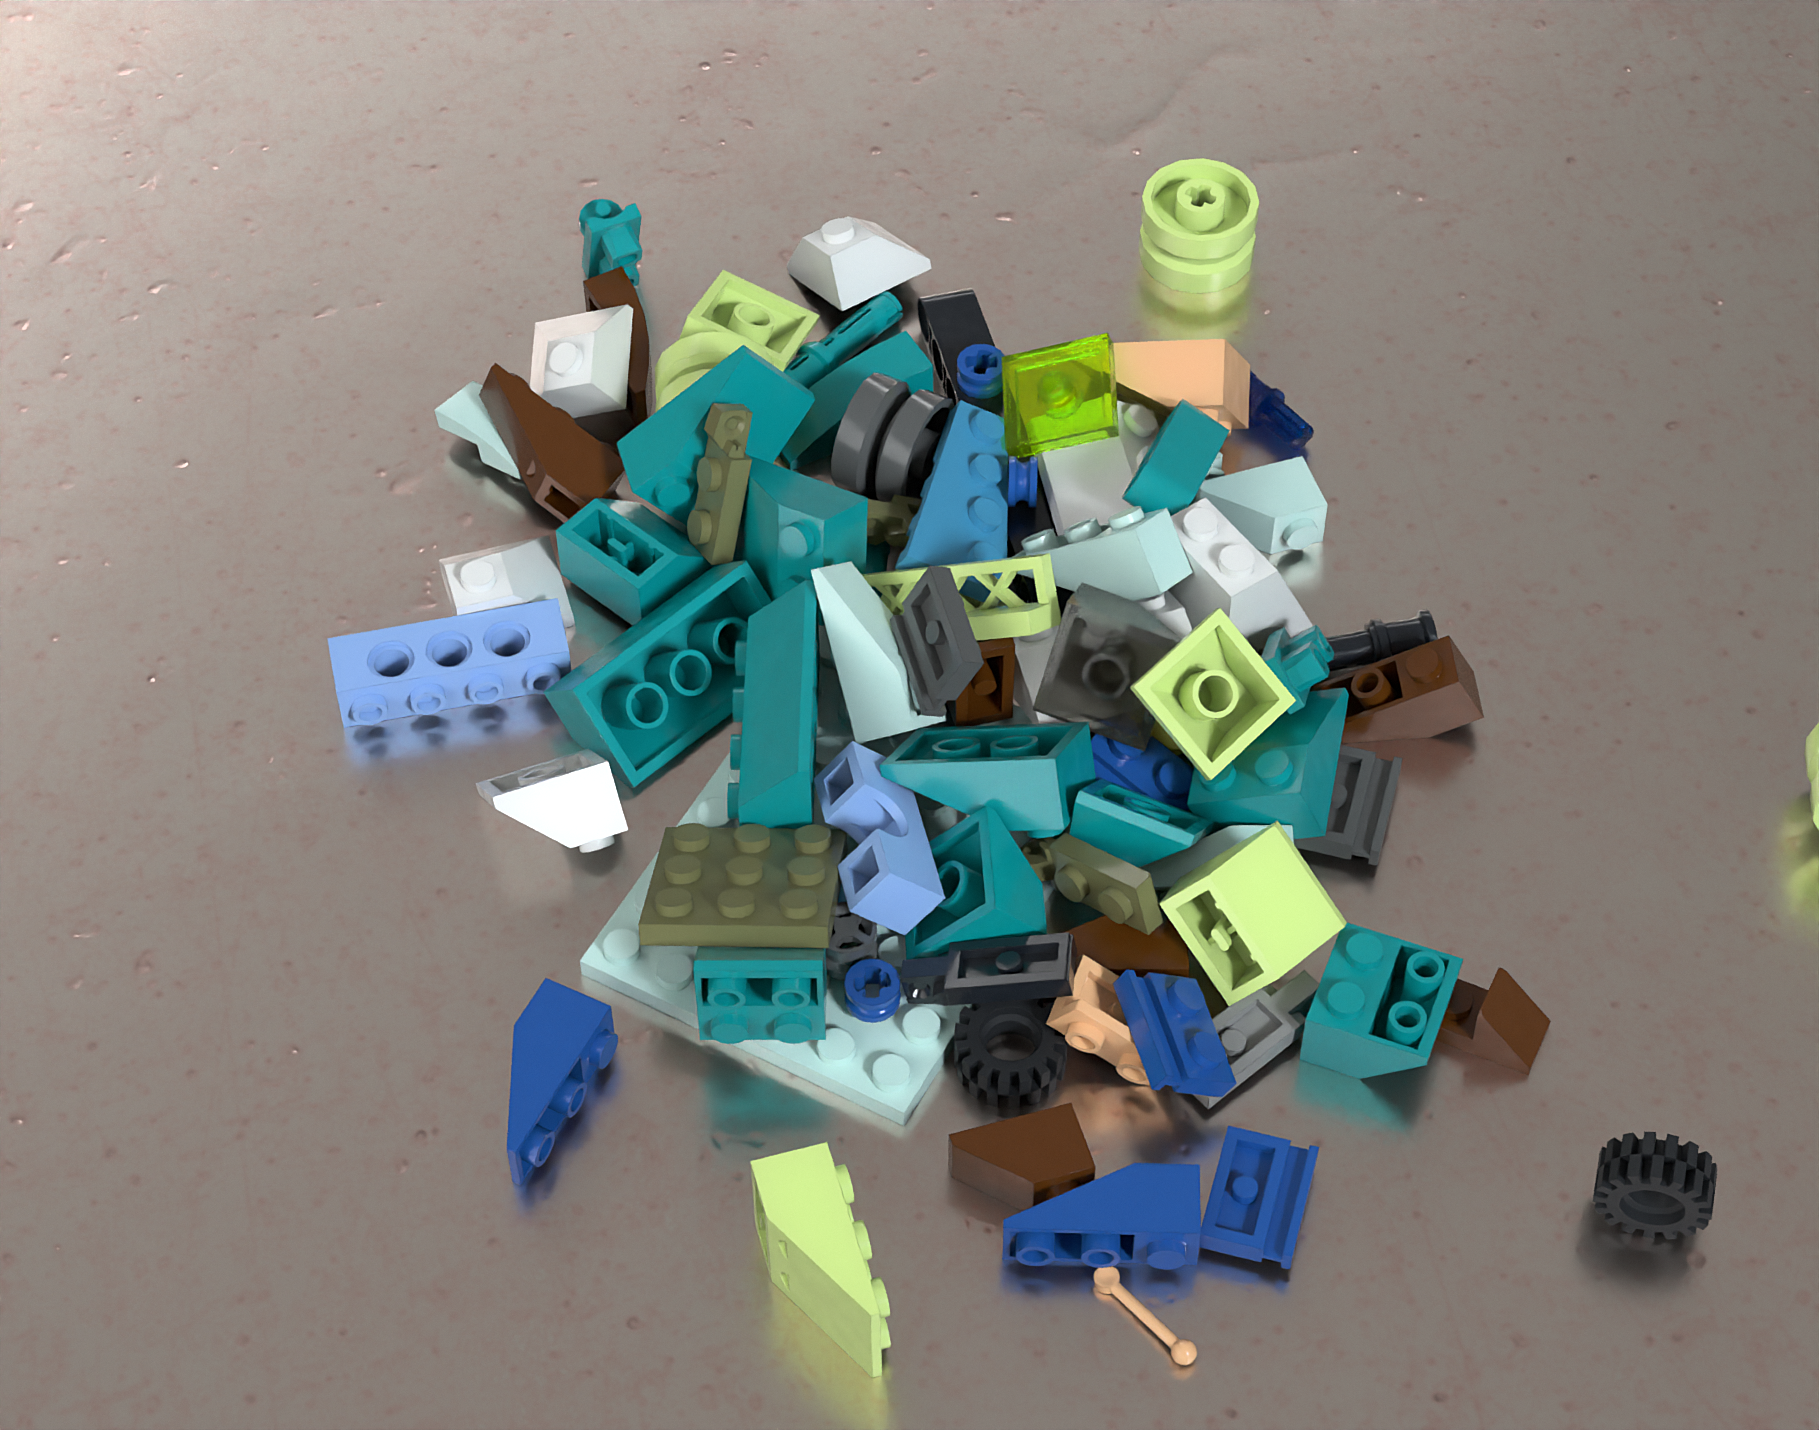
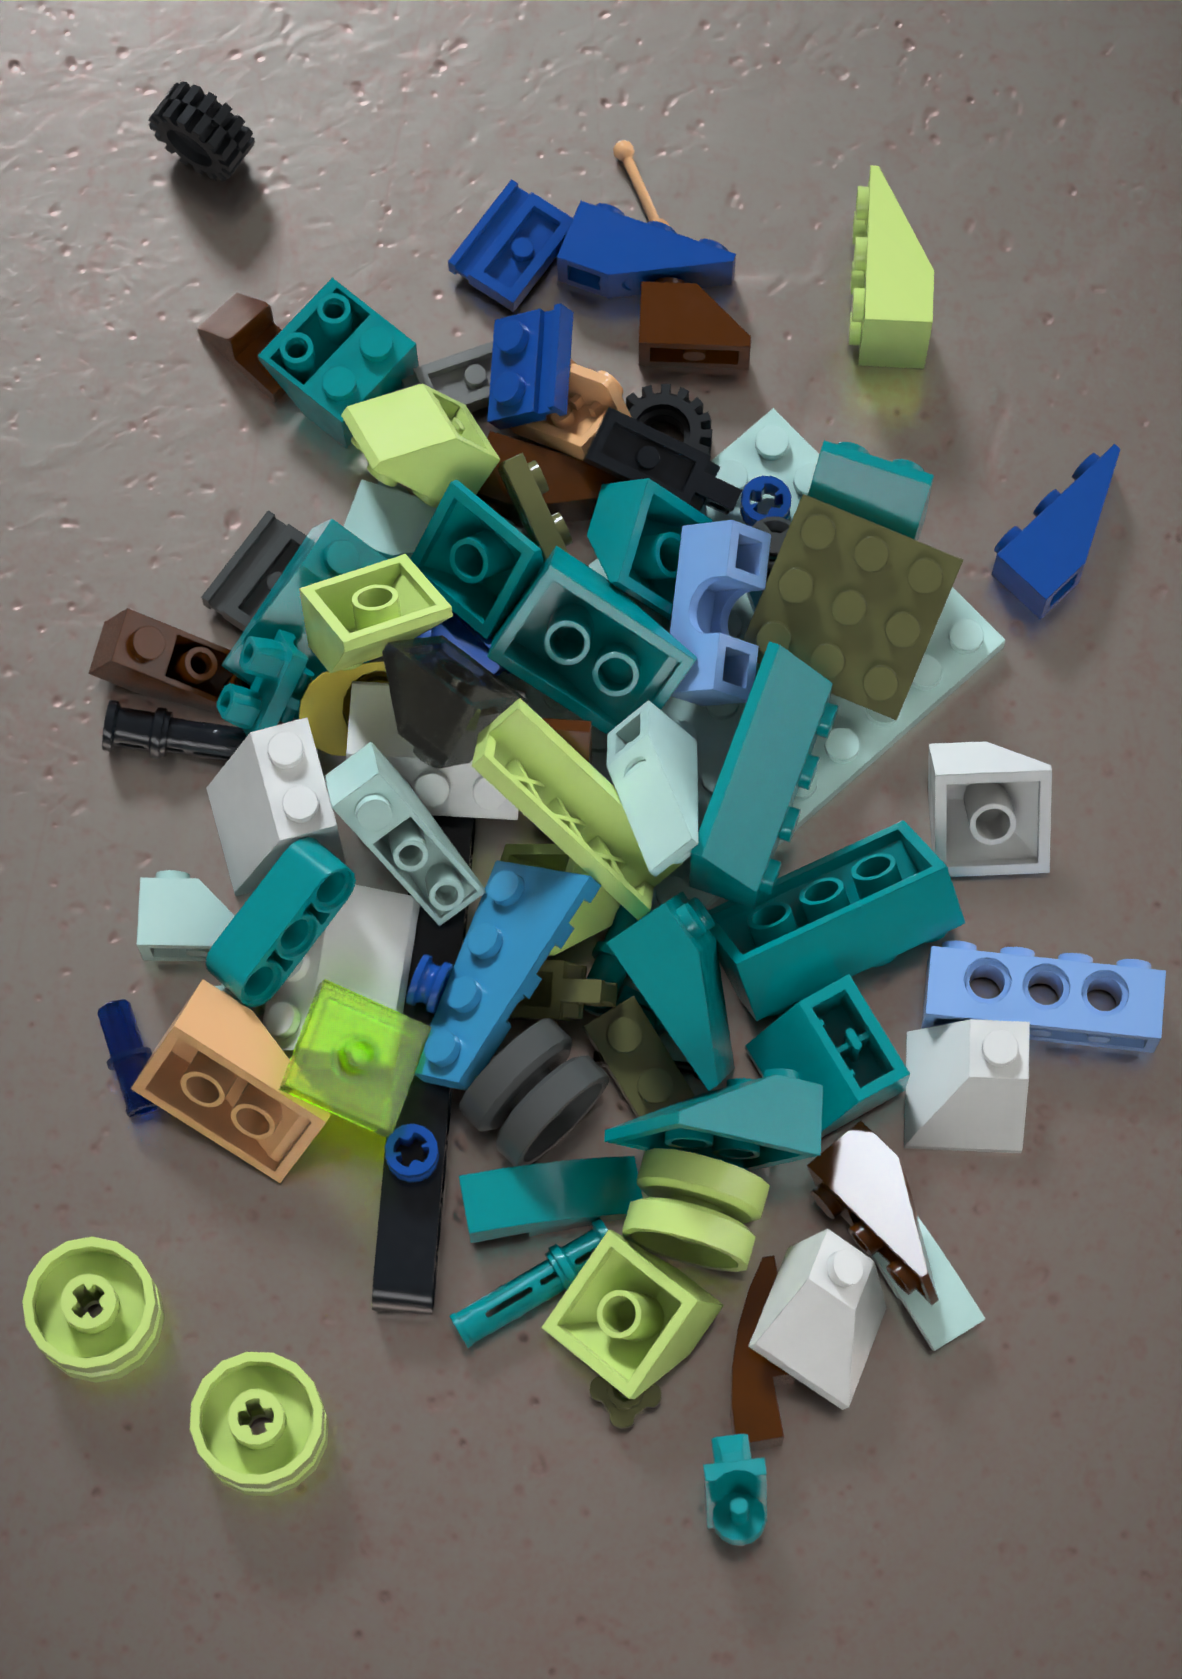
camera: 160 degrees left, 20 degrees up
olive hinge [687,403,753,565] -> none
white slope [787,216,932,311] -> none
dark grey plate [890,566,984,717] -> none
none -> yellowish green wheel [190,1352,329,1496]

